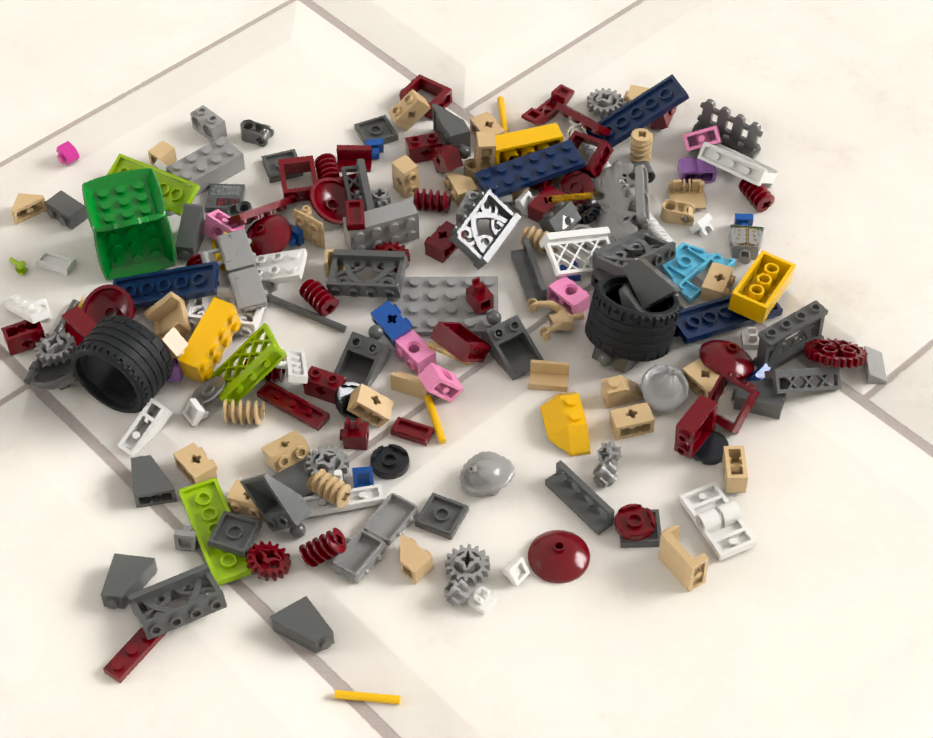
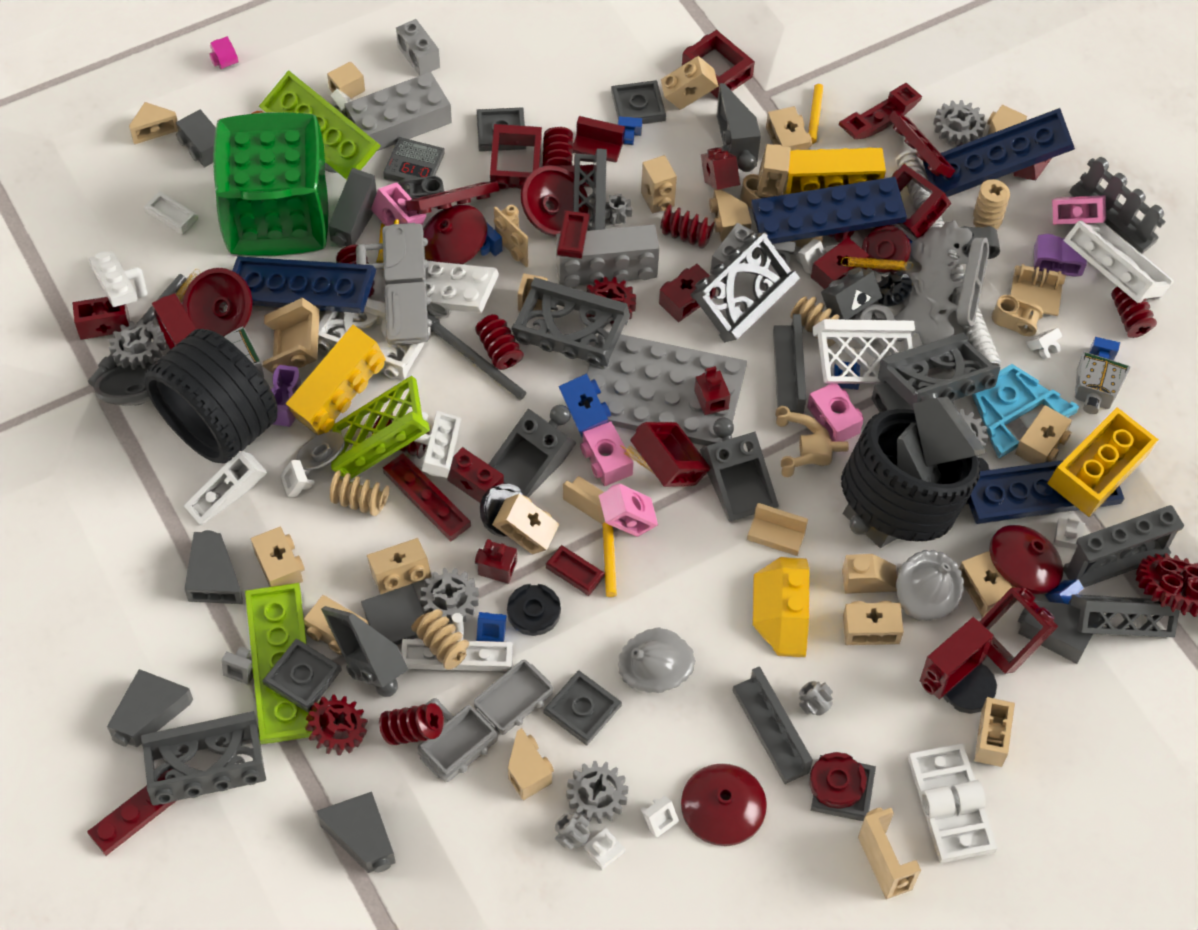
camera: 10 degrees right, 10 degrees up
lime hand [9,257,28,275] -> none
brick [155,327,188,359] -> none
dark grey piece [240,119,274,147] -> none
dark red brick [405,132,443,163] -> none
light grey gear [597,442,622,465] -> none

